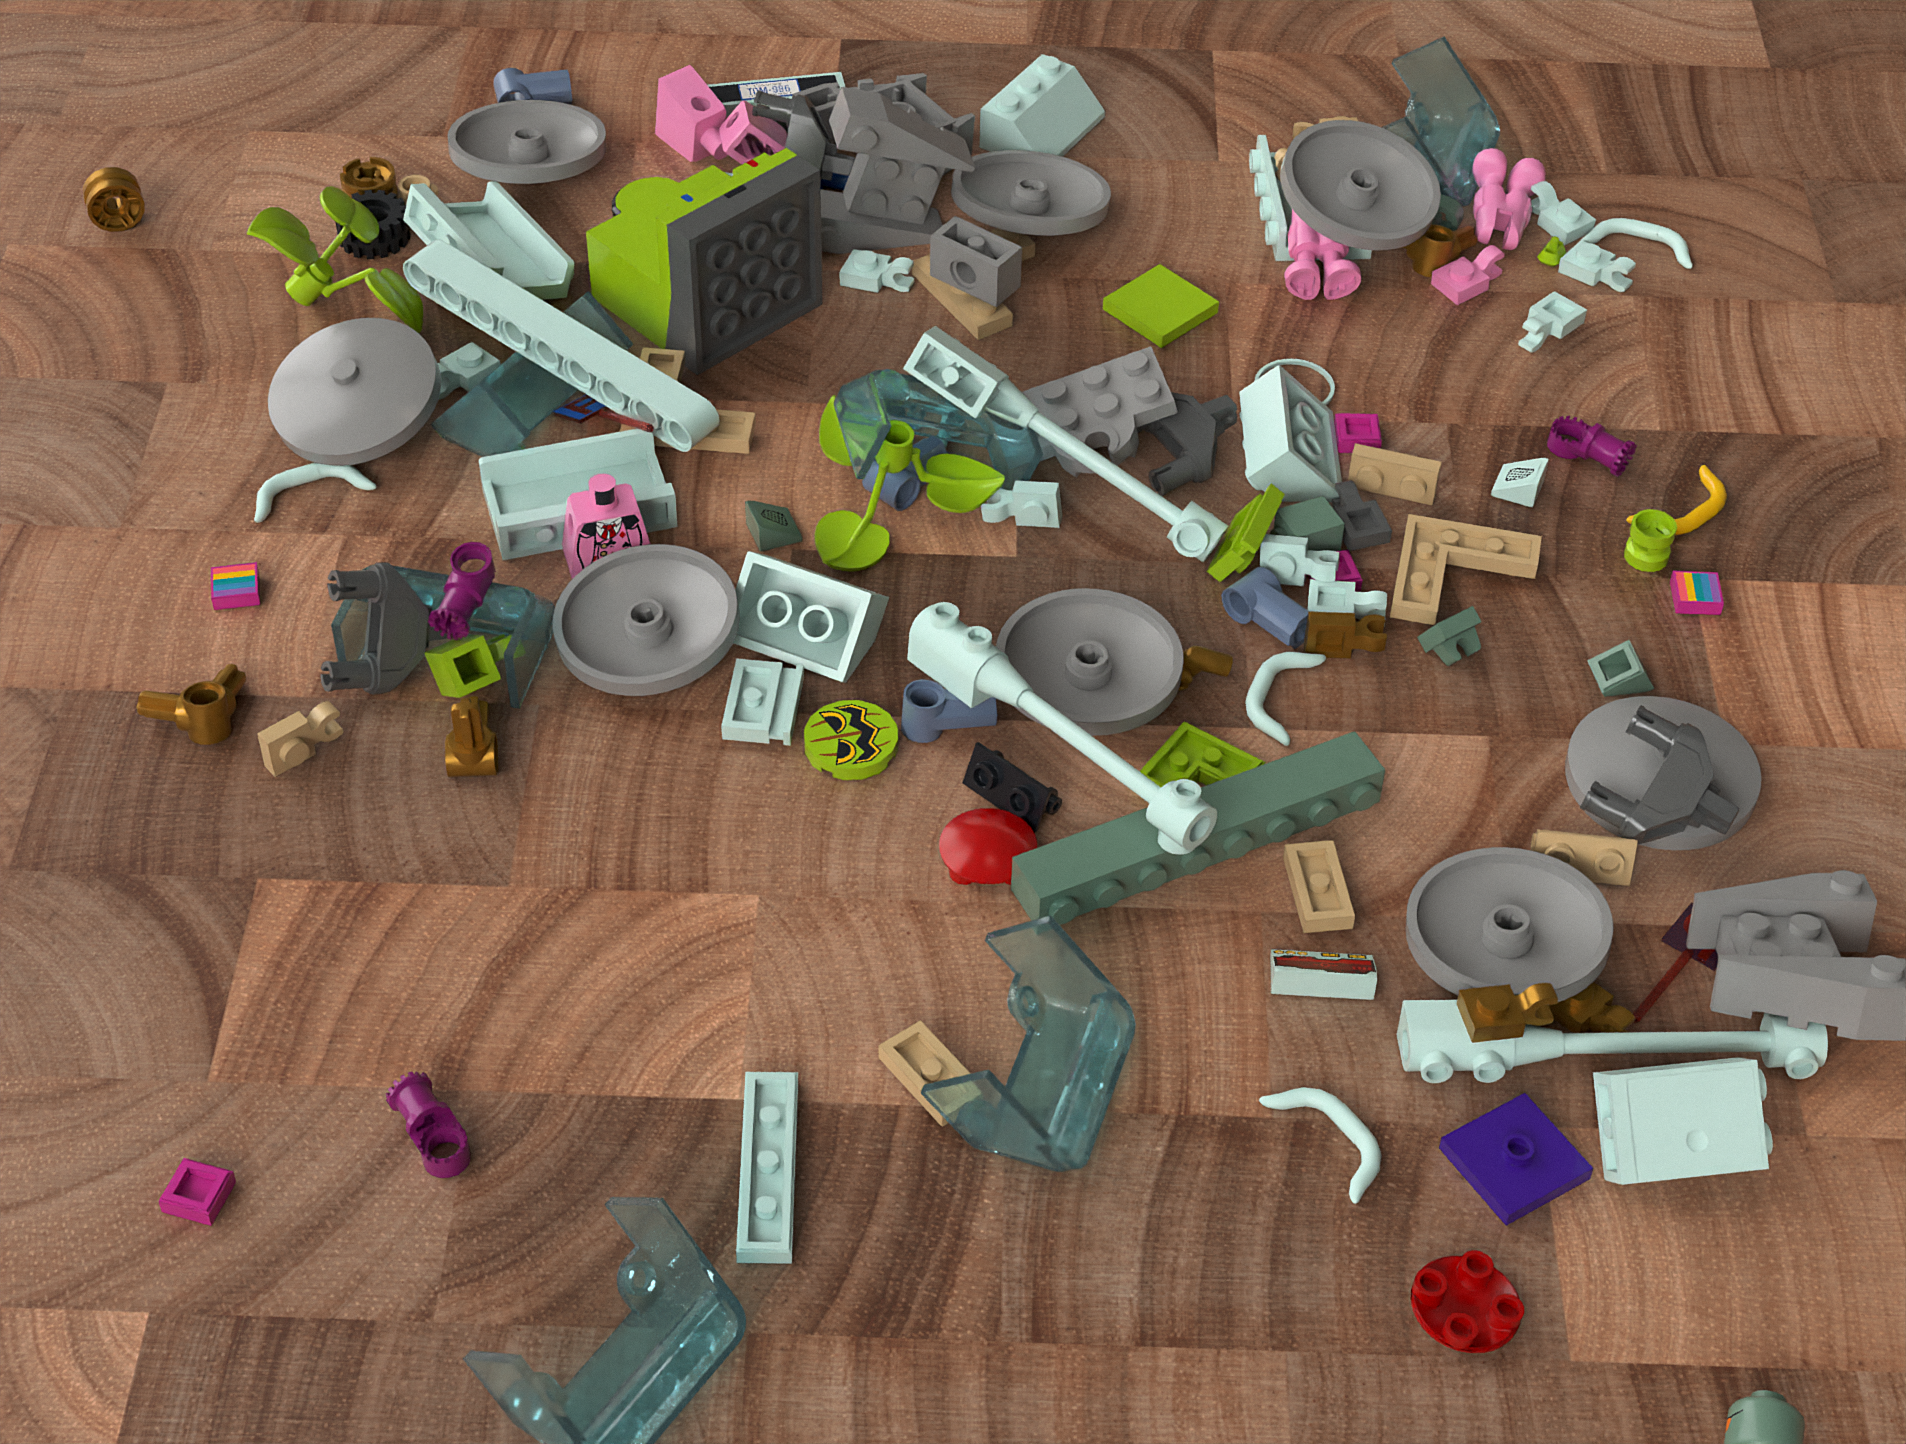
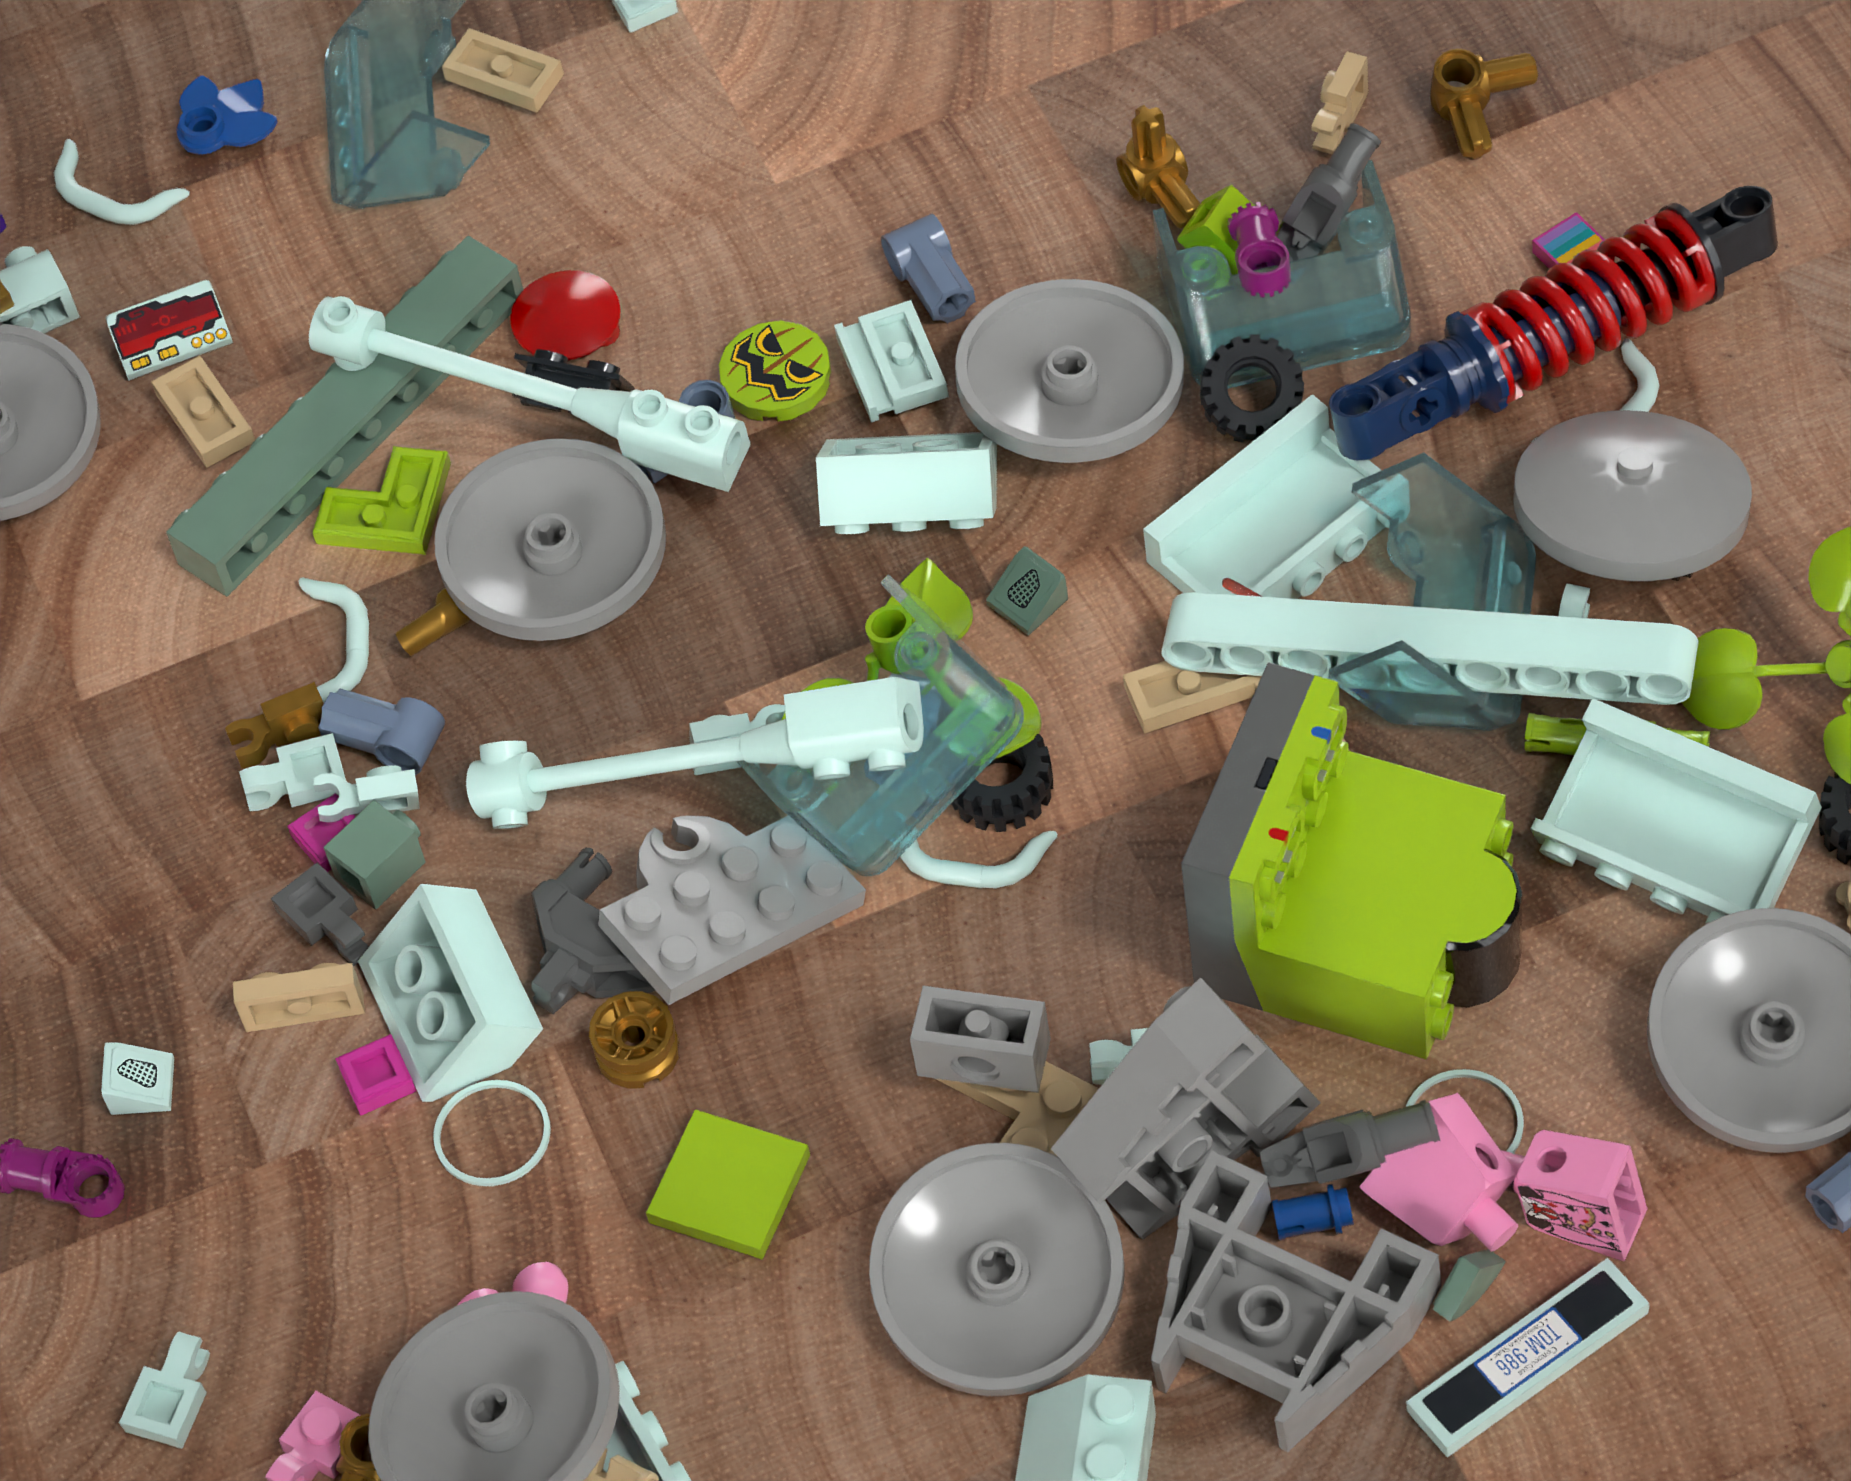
camera: 165 degrees right, 10 degrees up
bright pink torso [562,474,650,579] -> none
lime plate [1206,483,1285,582] -> none
tan plate [1390,514,1542,625] -> none
sand green tile [1417,606,1482,666] -> none
none -> blue plate [177,75,277,154]
none -> pearl gold wheel [589,991,680,1089]
none -> sand blue piece [881,214,976,323]
none -> black tyre [1200,334,1304,443]
none -> piece [1329,186,1778,460]

